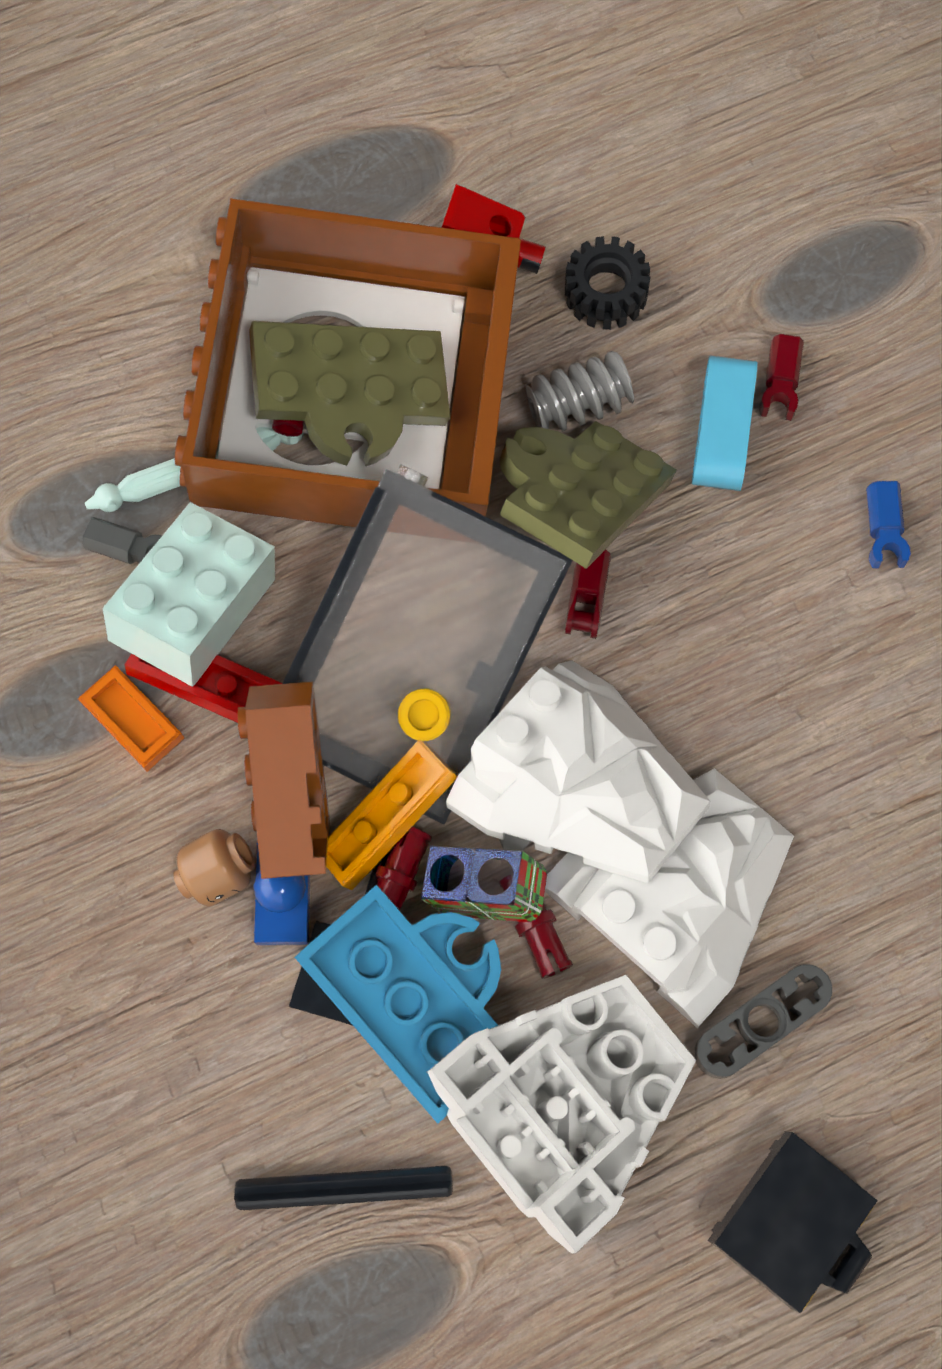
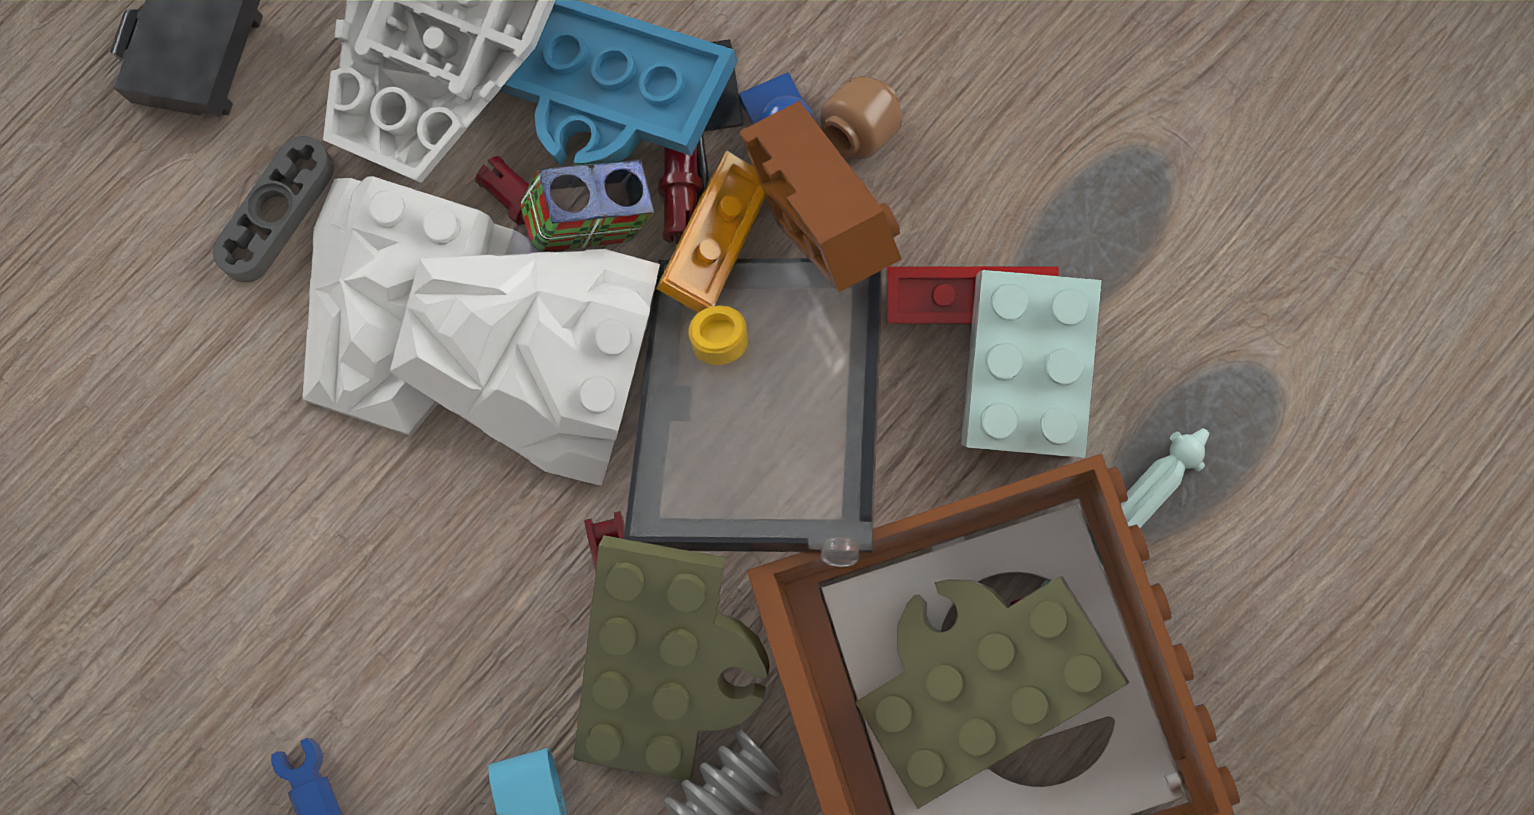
camera: 155 degrees right, 5 degrees up
orange tile [78,665,185,772] -> none
dark grey bar [83,517,162,564] -> none

